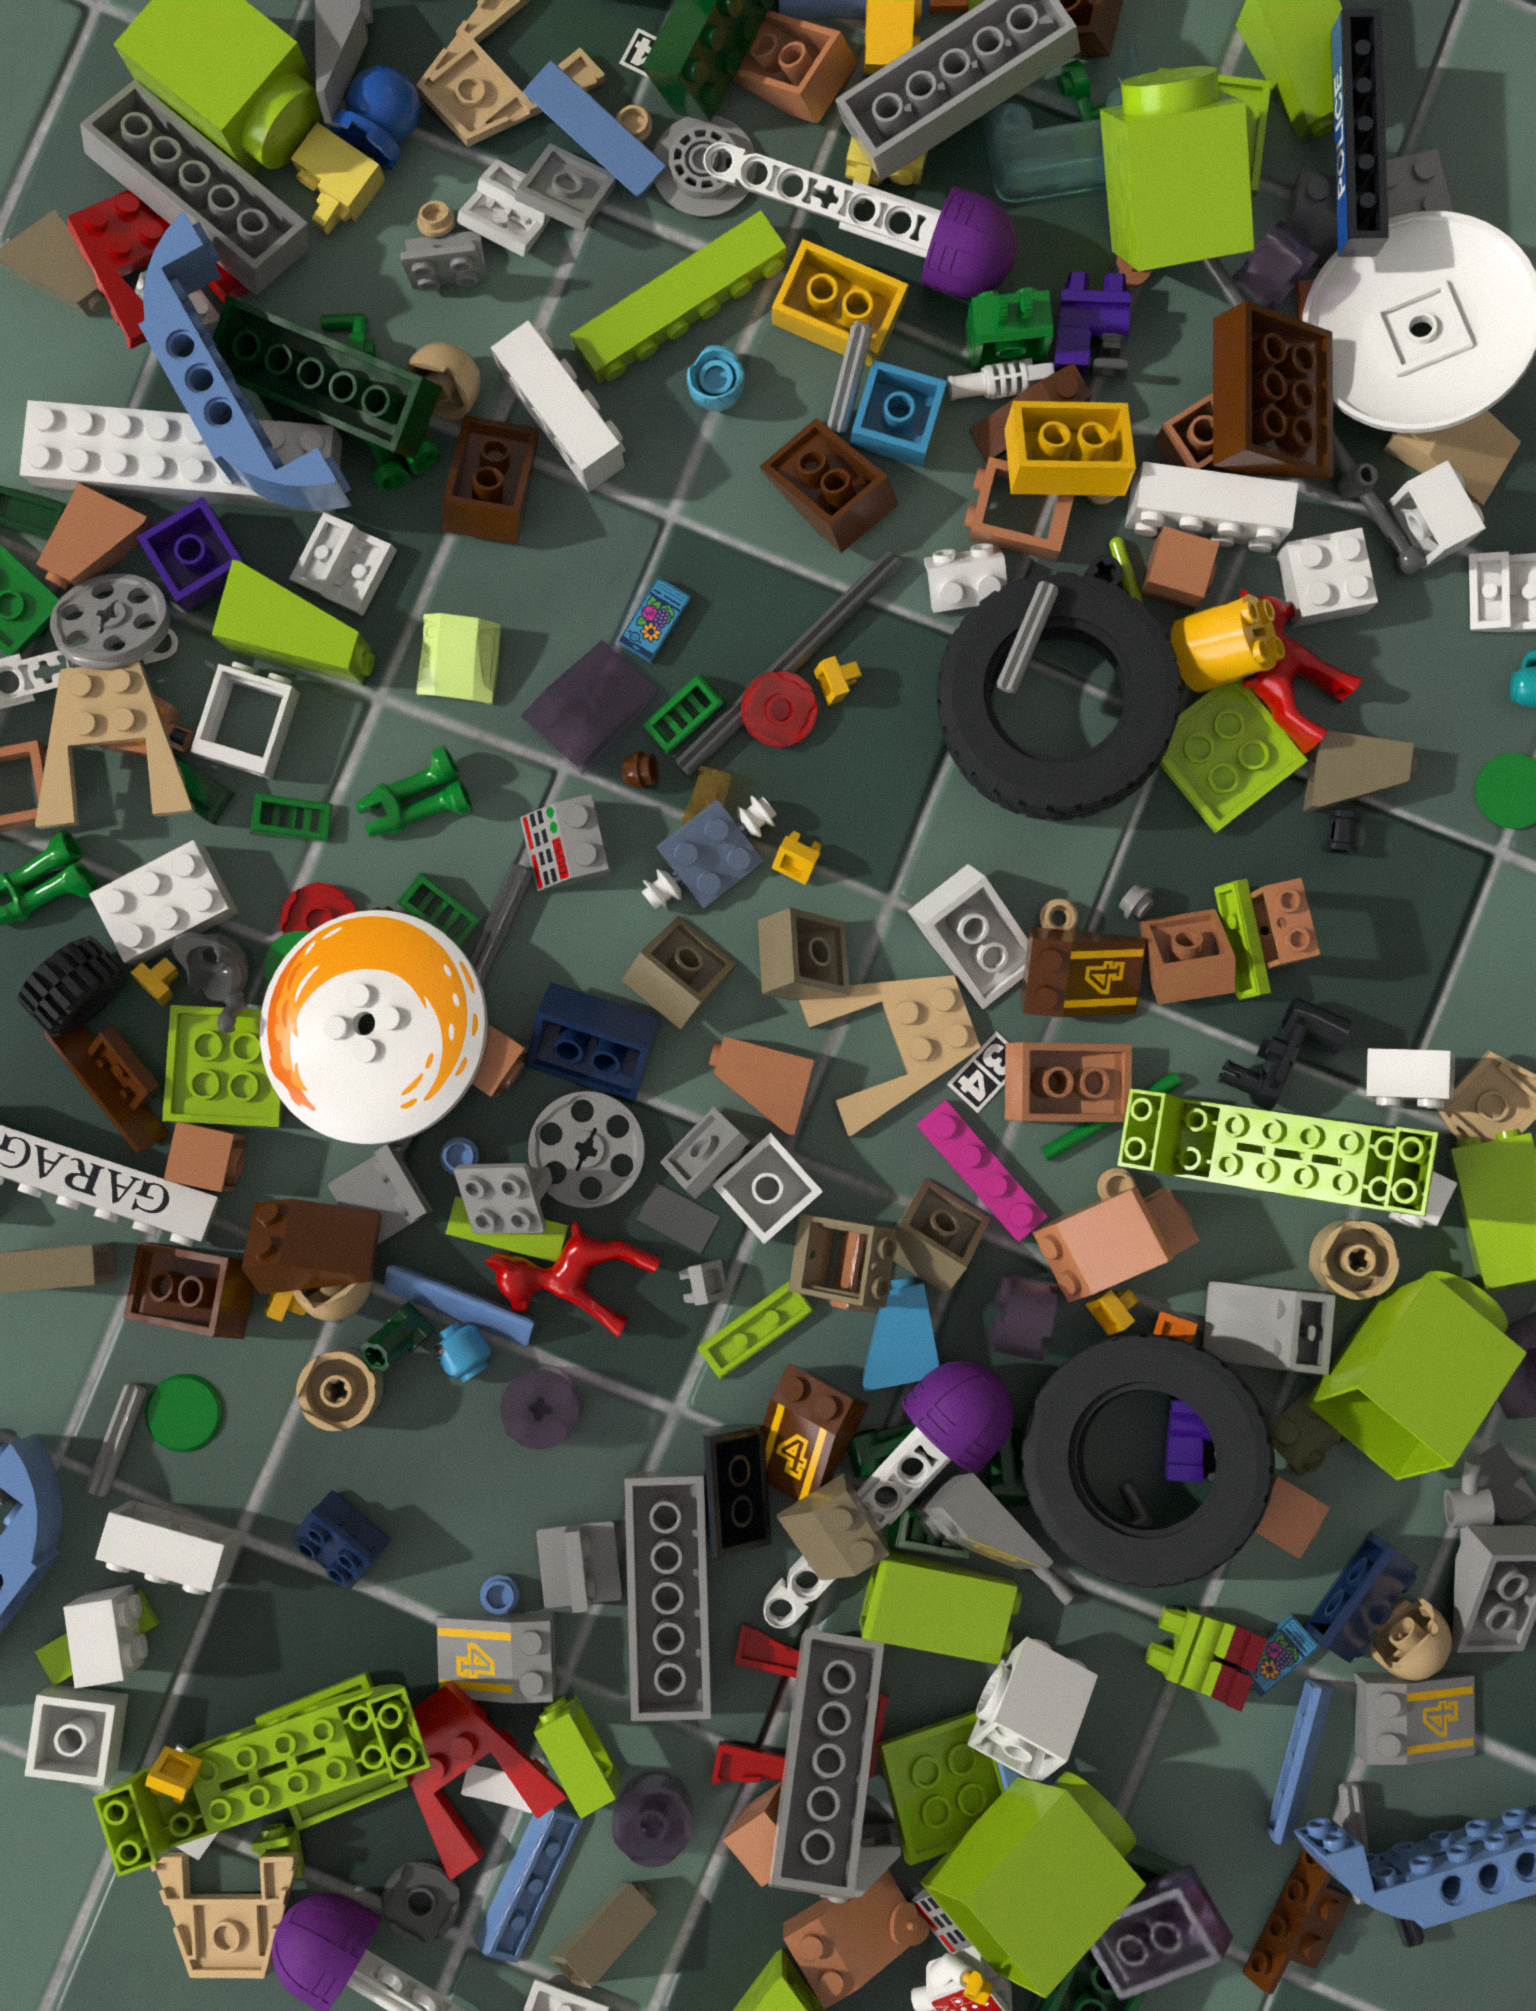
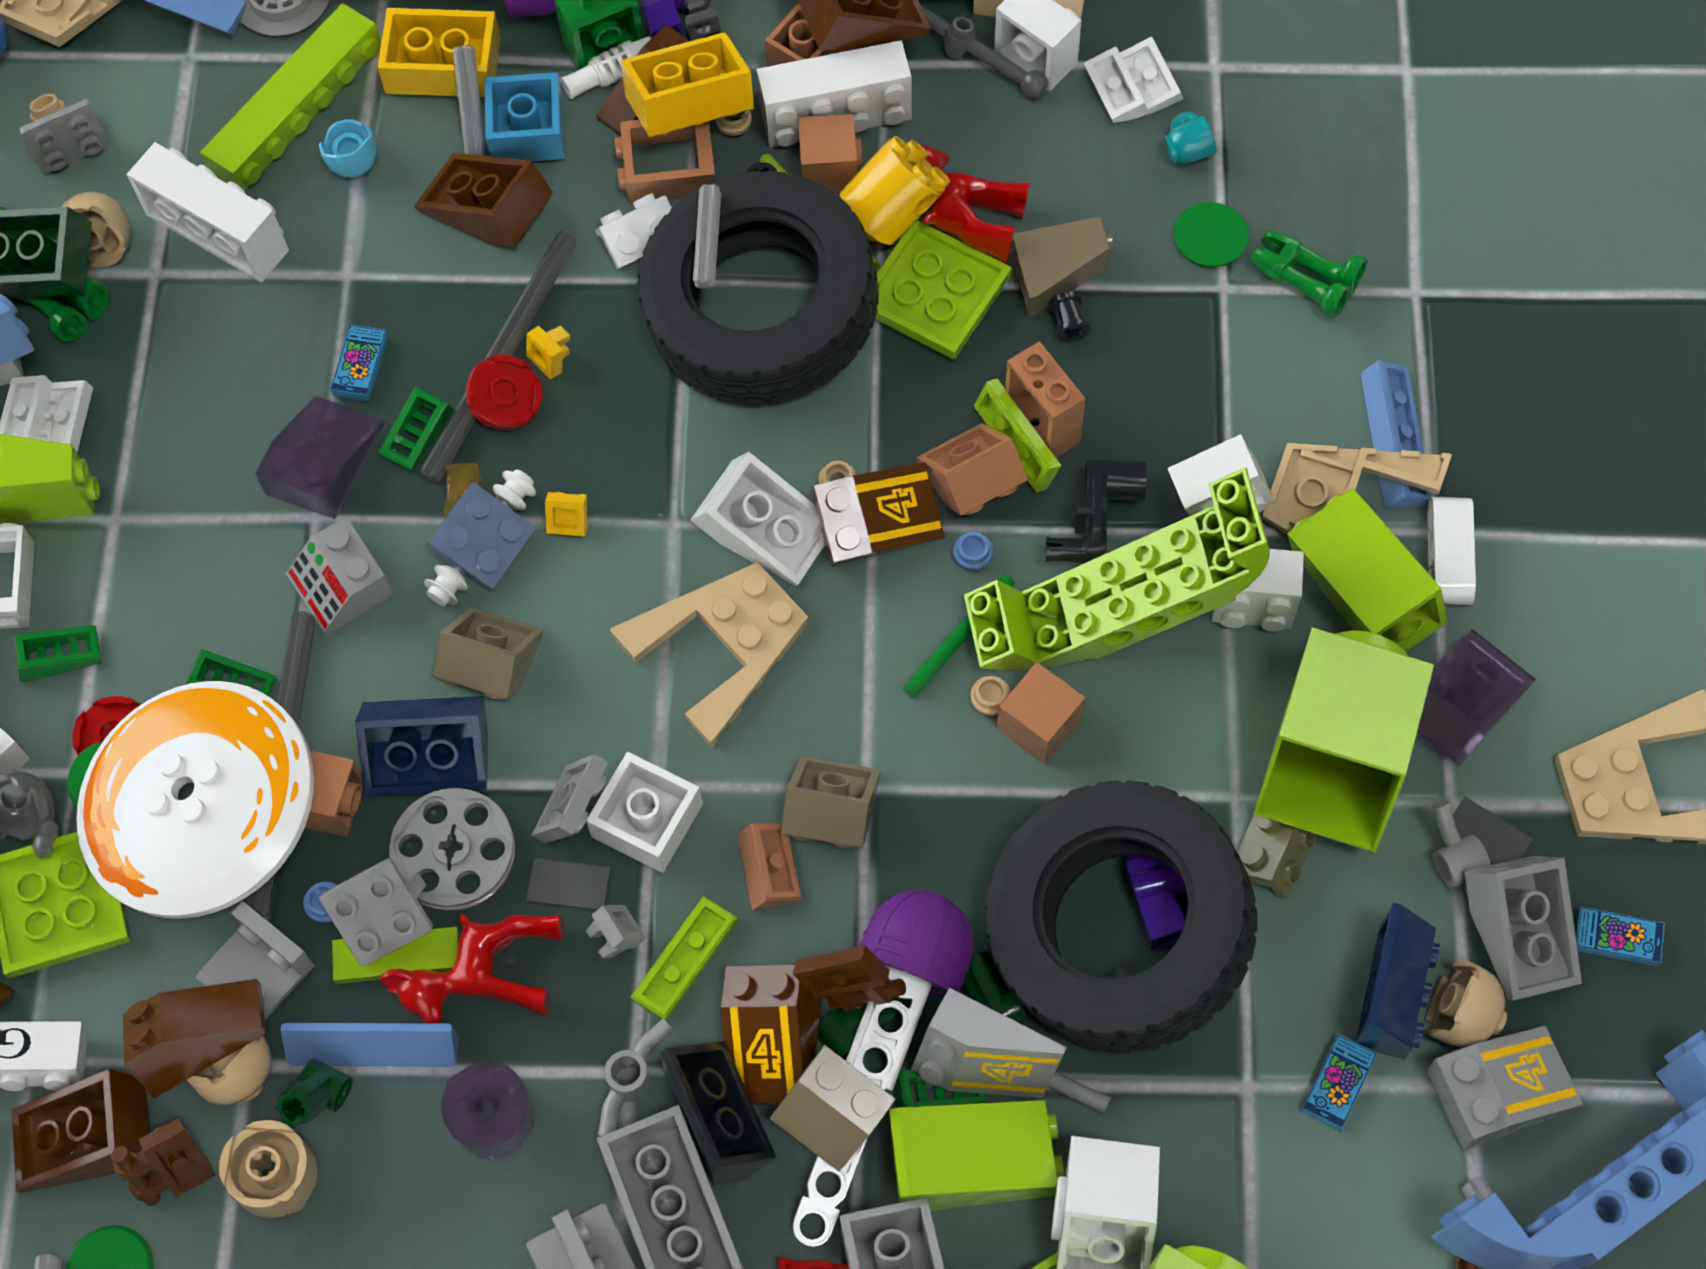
camera: 20 degrees left, 20 degrees down
nougat head [163,1122,247,1192] -> none
yellow tile [263,1291,306,1322] -> none
green piece [355,745,473,837] -> none
yellowish green slope [416,613,502,705] -> none
dark azure head [433,1322,492,1383] -> none
reddish brown slope [442,415,539,544] -> none
white slope [457,159,551,257] -> none
light grey plate [515,143,617,232] -> none
reddish brown plate [620,751,659,790] -> none
nougat slope [709,1036,814,1136] -> none
dark tan slope [758,907,850,1000] -> none
dark tan window [788,1213,898,1308] -> none
dark azure slope [861,1276,939,1392] -> none
dark pink plate [916,1100,1047,1243] -> none
white sticker [947,1031,1009,1113] -> none
clear purple brick [987,1274,1057,1361] -> none
nougat slope [1005,1042,1132,1122] -> none
nougat slope [1033,1186,1173,1303] -> none
yellow tile [1085,1288,1138,1335] -> none
light grey plate [1119,883,1154,920] -> none
lime hips [1145,1605,1267,1712] -> none
light grey slope [1202,1281,1336,1375] -> none
nougat head [1254,1474,1330,1559] -> none
medium blue slope [1265,1678,1334,1845] -> none
white brick [1276,528,1378,627] -> none
tan brick [1309,1219,1399,1300] -> none
none -> reddish brown plate [111,1118,216,1206]
none -> light grey piece [597,1018,673,1137]
none -> reddish brown plate [792,945,906,1011]
none -> medium blue plate [953,532,993,571]

